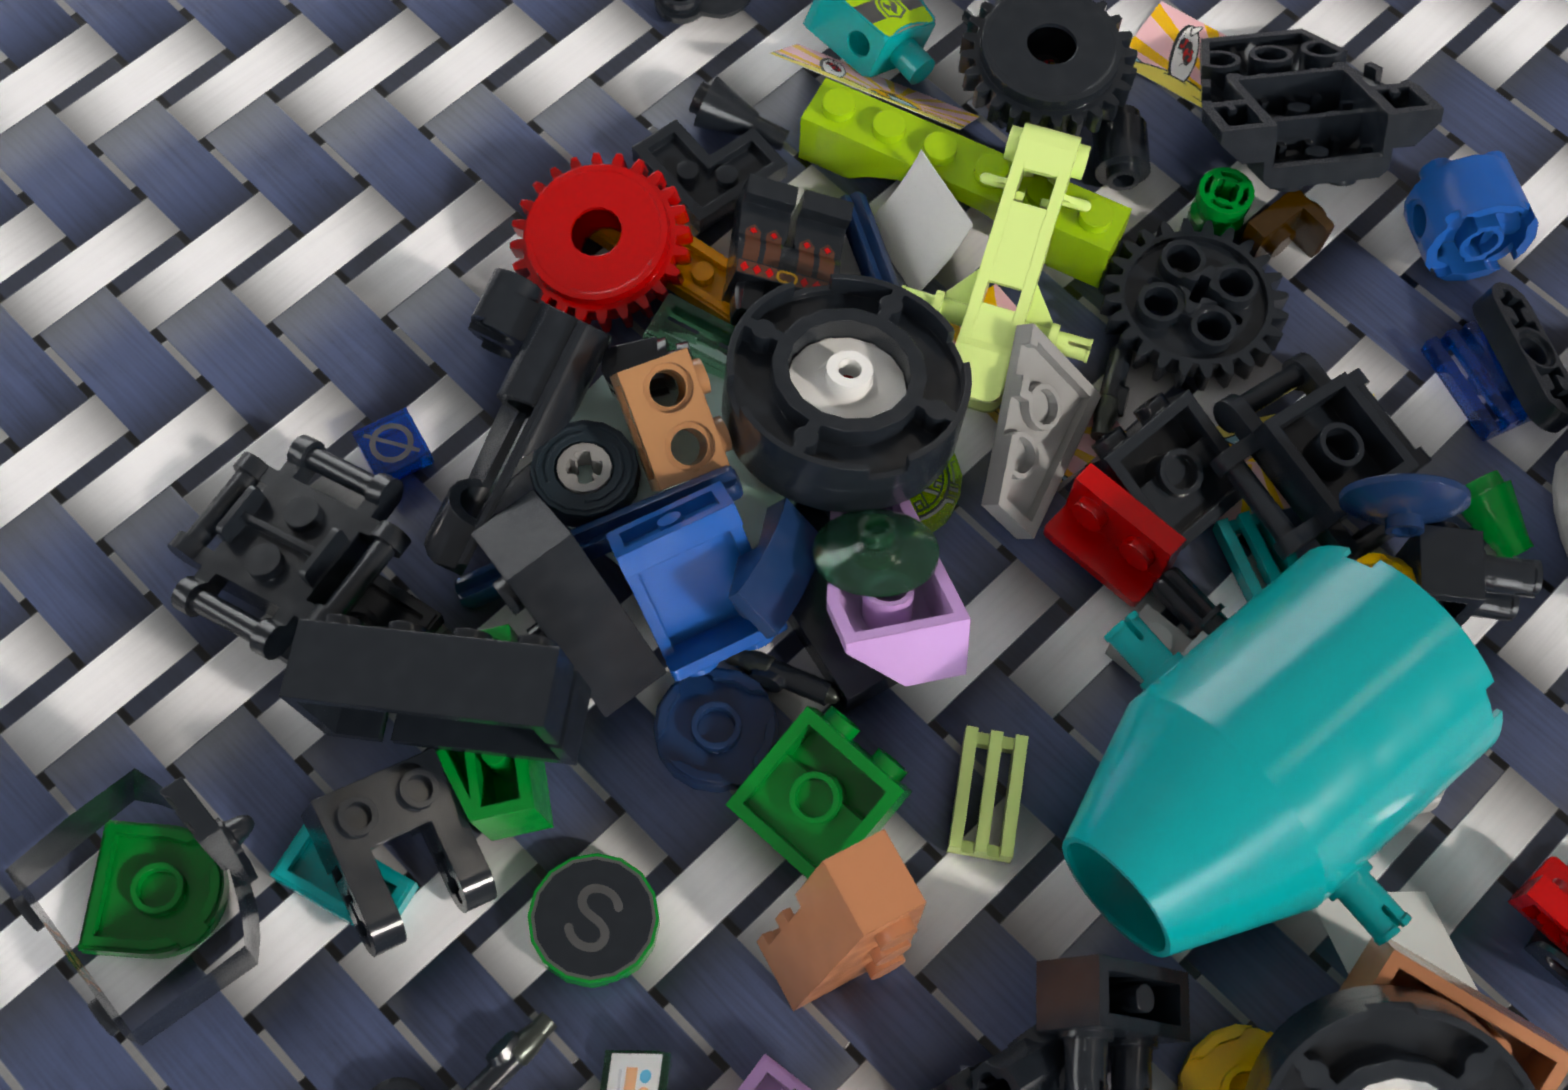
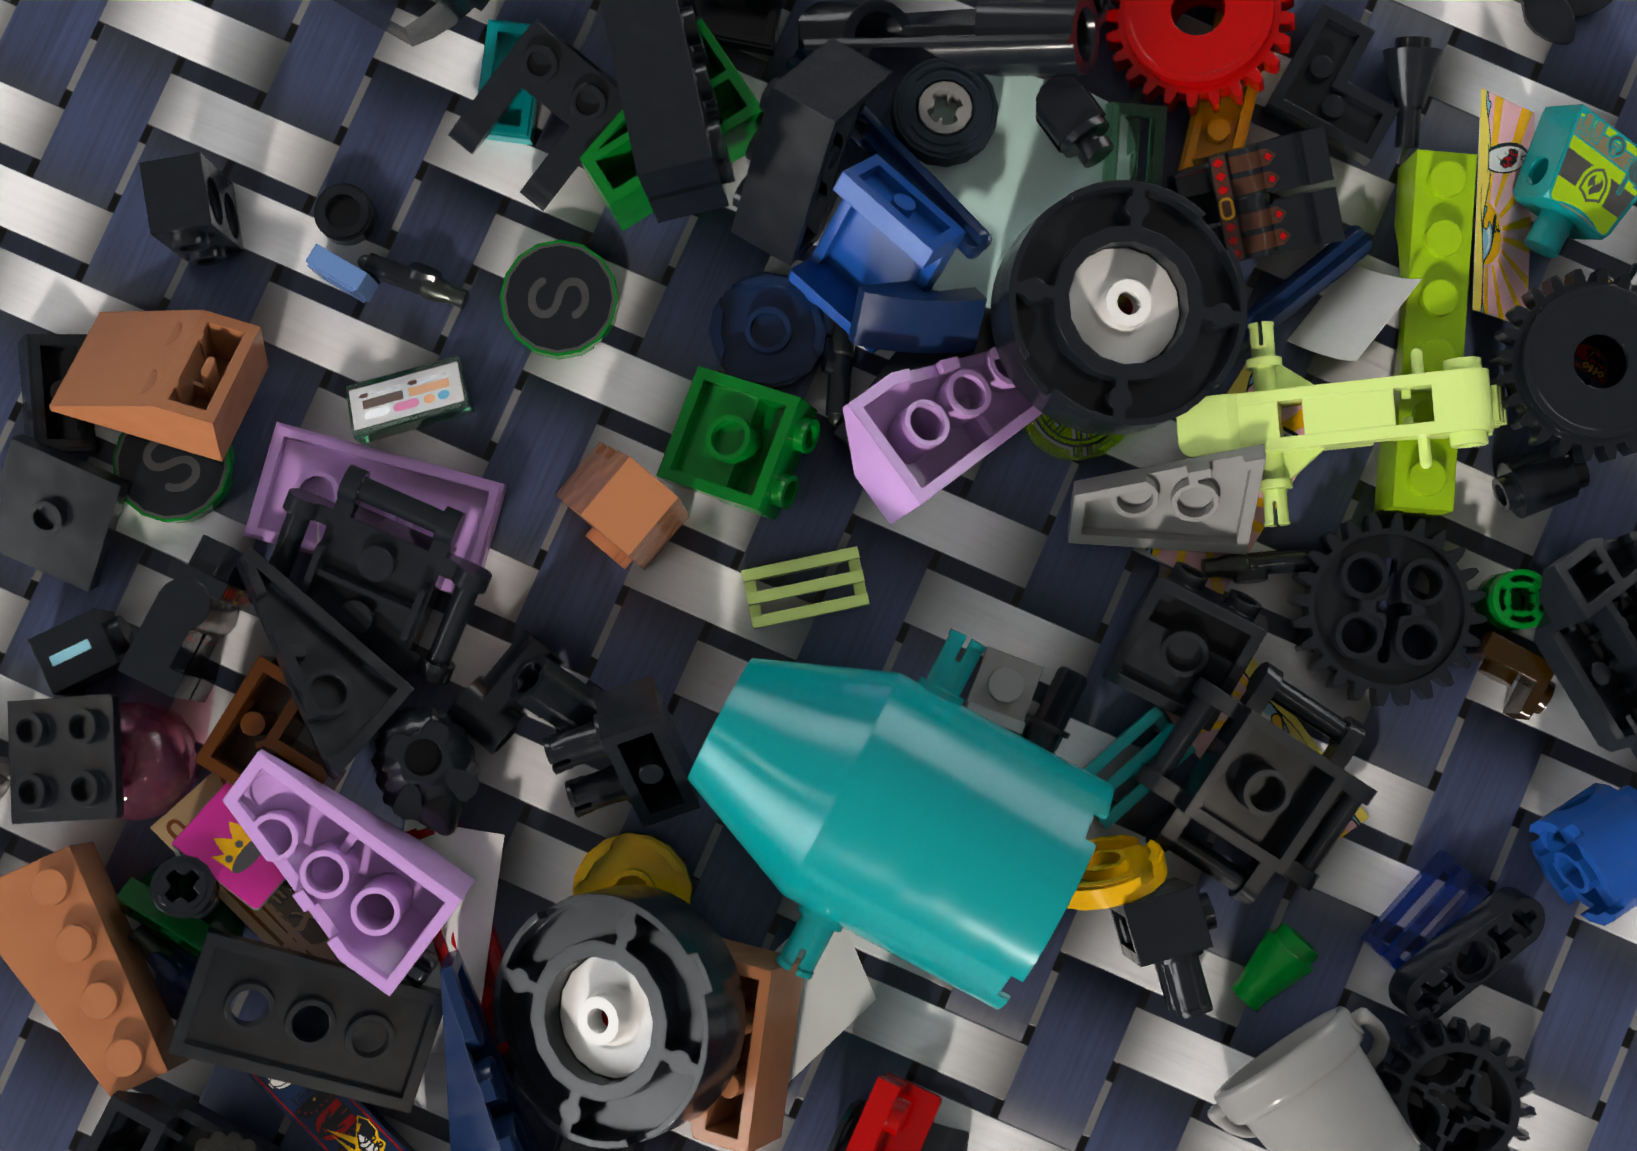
camera: 70 degrees right, 20 degrees up
medium nougat brick [610,348,732,491] -> none
clear green dish [813,509,939,597] -> none
red bracket [1043,463,1187,607] -> none
dark blue dish [1339,473,1471,538] -> none

